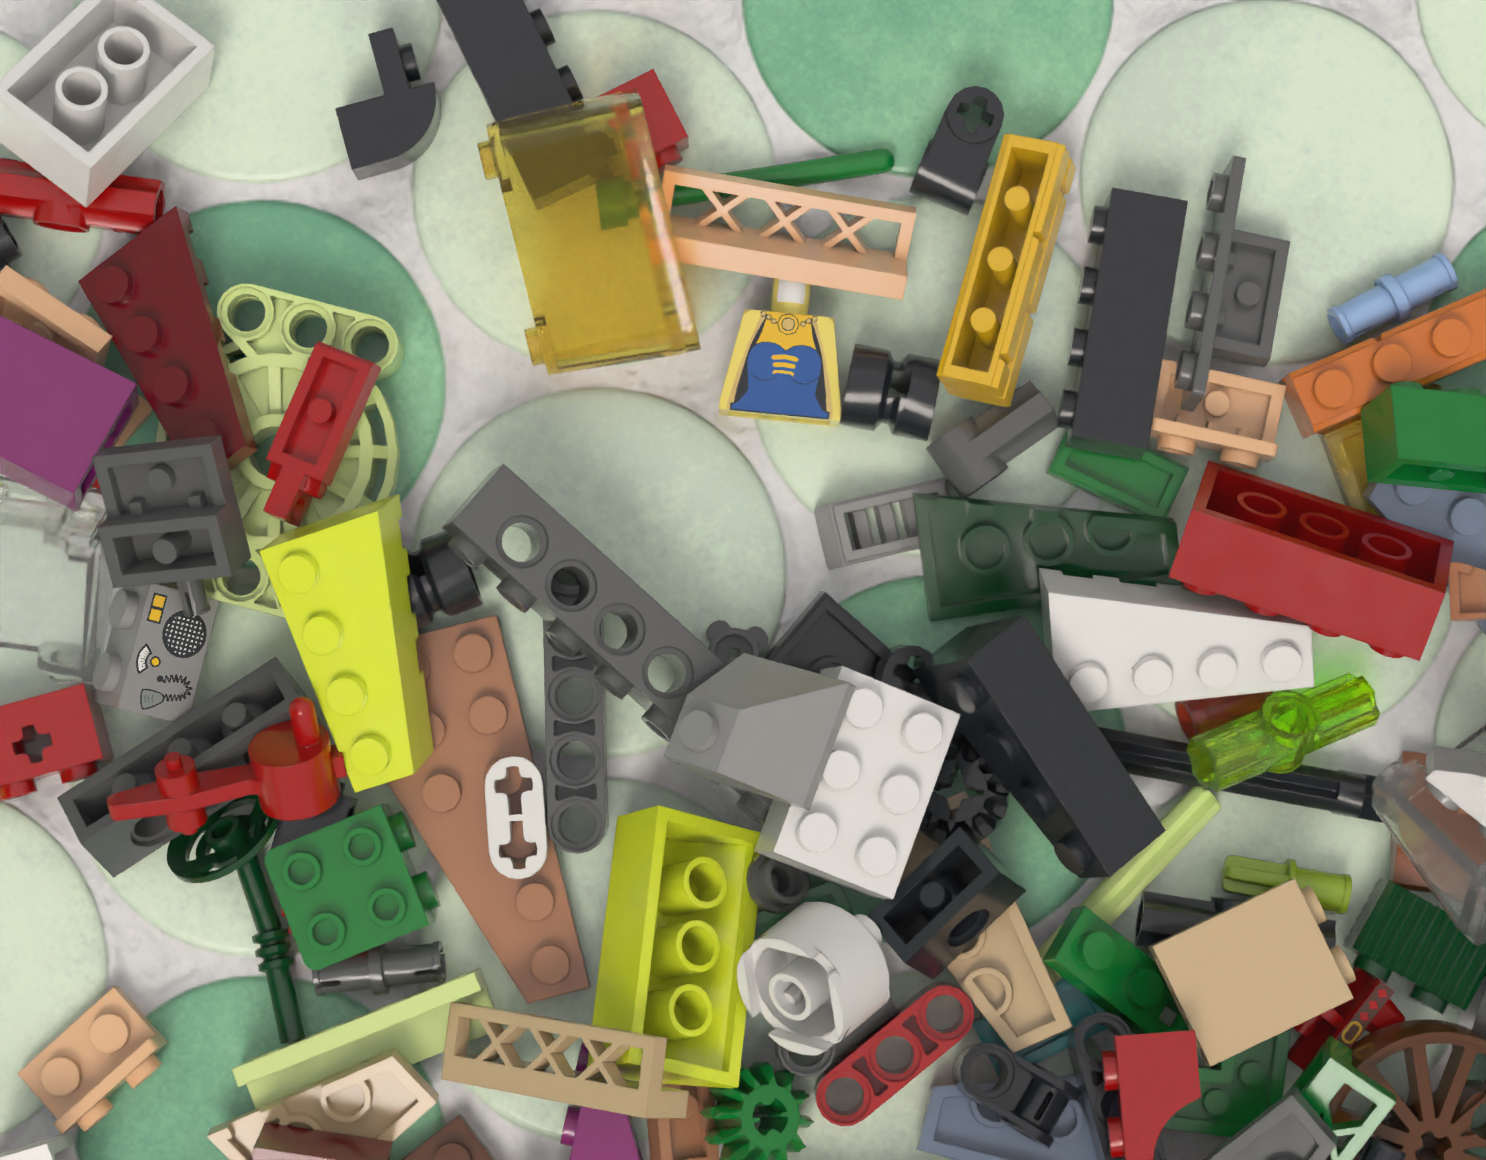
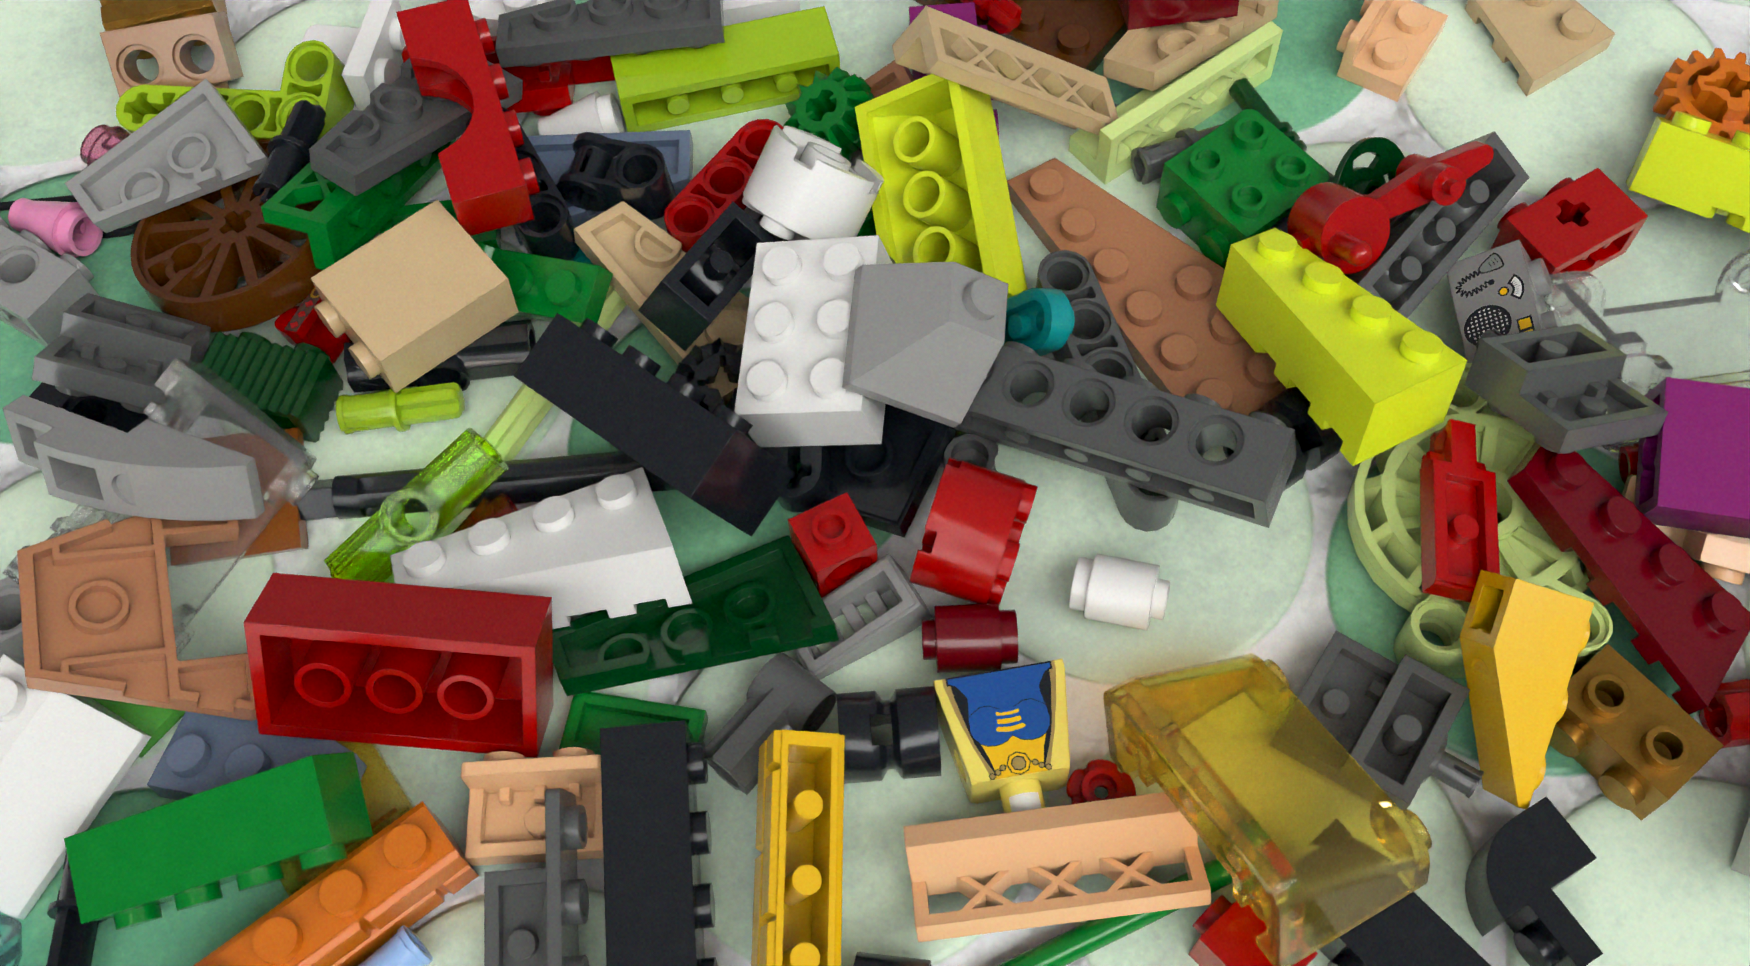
camera: 170 degrees right, 25 degrees down
white beam [484,756,549,879] -> none
none -> red brick [788,492,878,598]
none -> red brick [909,457,1038,605]
none -> dark red brick [921,603,1018,673]
none -> teal plate [1003,288,1075,356]
none -> red plate [1066,759,1136,804]
none -> white brick [1069,554,1170,630]
none -> dark grey plate [1269,631,1484,821]
none -> yellow slope [1459,570,1594,810]
none -> pearl gold brick [1549,644,1724,821]

